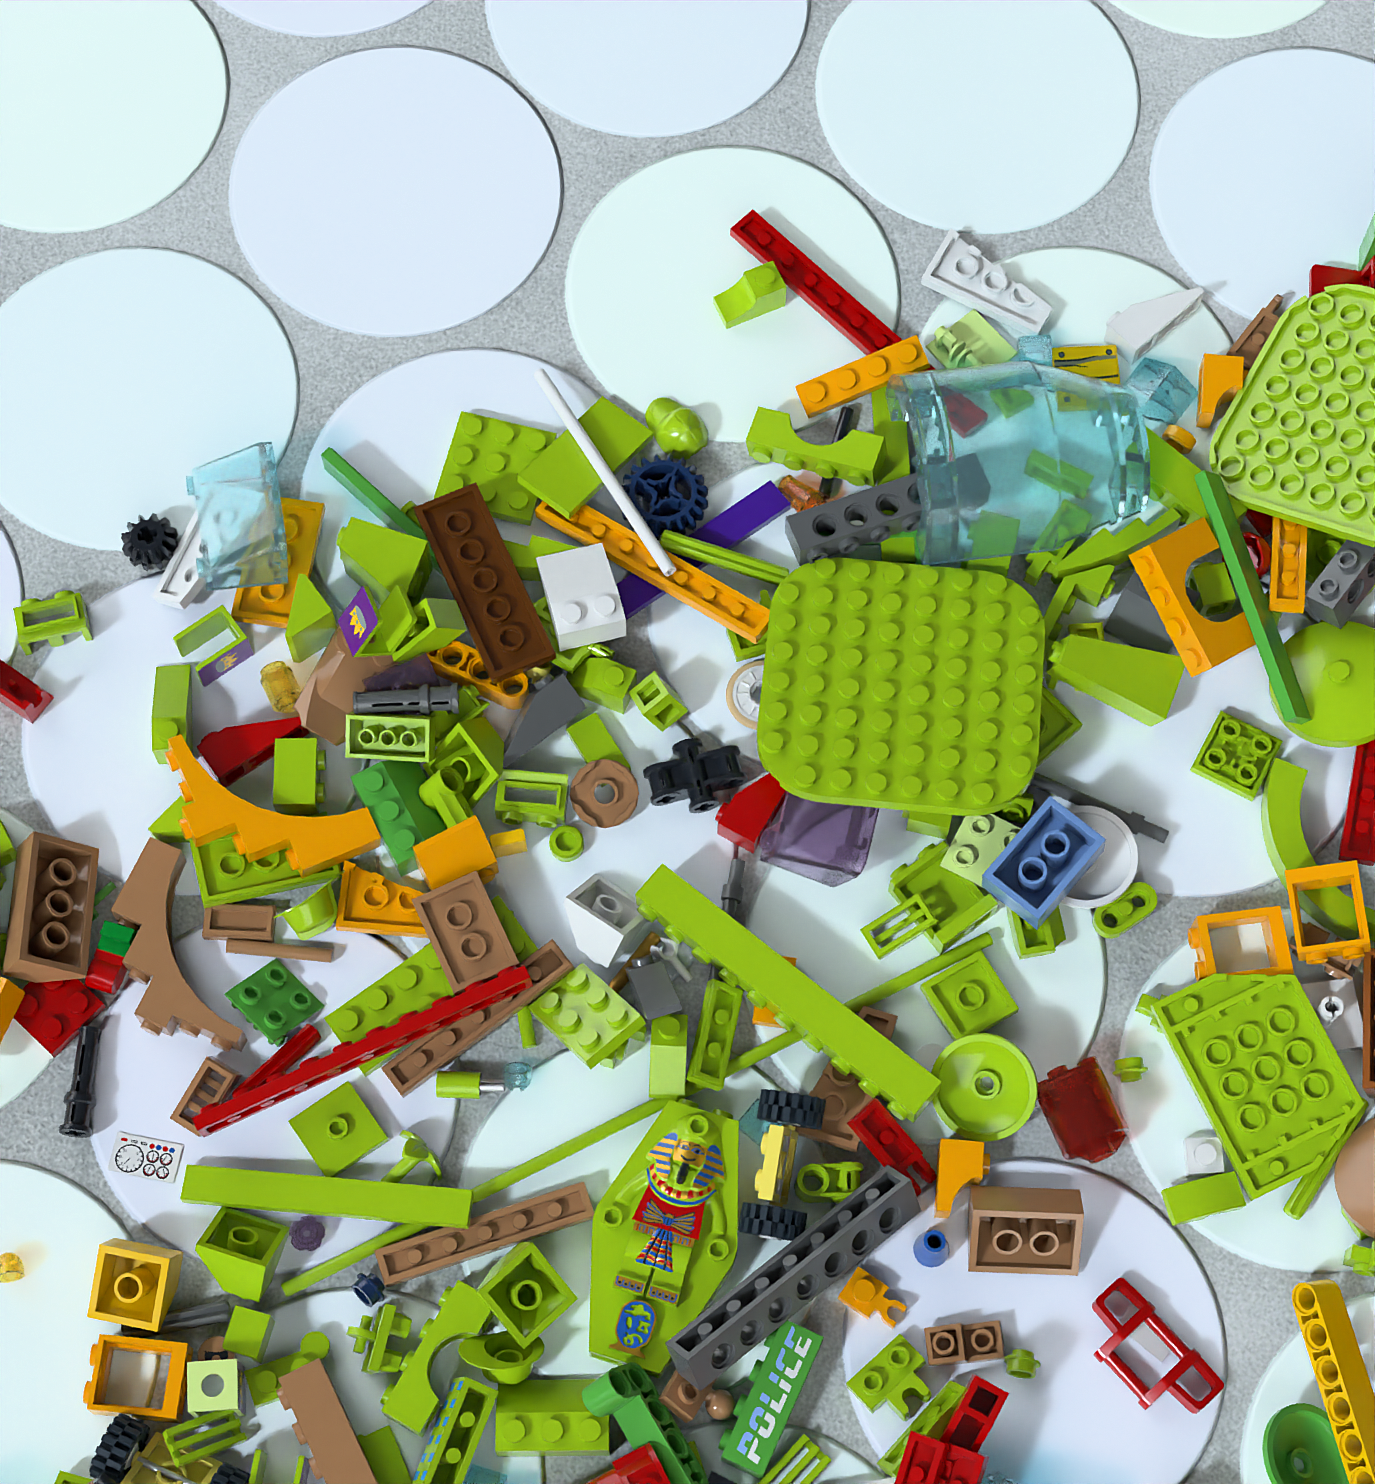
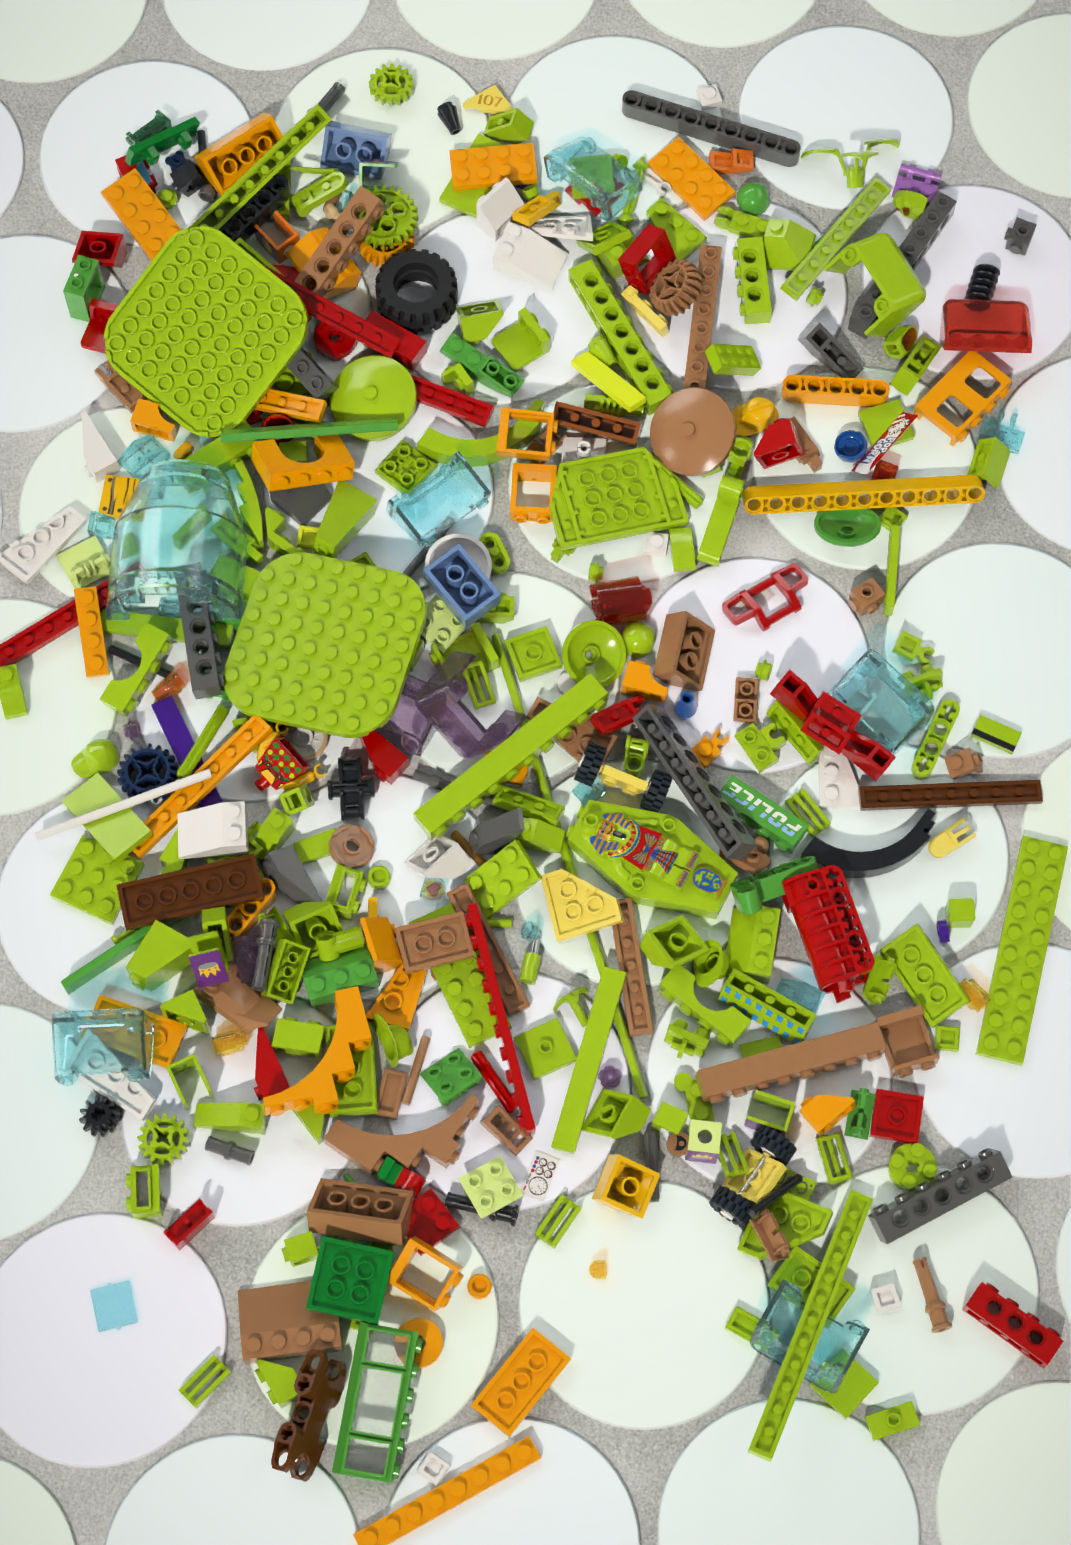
camera: 80 degrees left, 0 degrees up
light orange window [83,1334,194,1424] -> none
dark blue plate [351,1273,385,1307] -> none
white hand [651,938,693,983] -> none
none -> clear purple plate [124,719,141,741]
none -> lime gear [137,1113,190,1166]
none -> dark grey pin [205,1135,255,1166]
none -> torso [254,723,327,792]
none -> clear light blue windscreen [386,451,491,547]
none -> clear purple windscreen [415,651,527,759]
none -> clear light blue tile [419,877,446,901]
none -> yellowish green hinge [458,1155,524,1219]
none -> lime tile [535,1194,582,1249]
none -> light yellow plate [541,869,624,943]
none -> lime hair [622,622,655,658]
none -> lime beam [697,474,745,567]

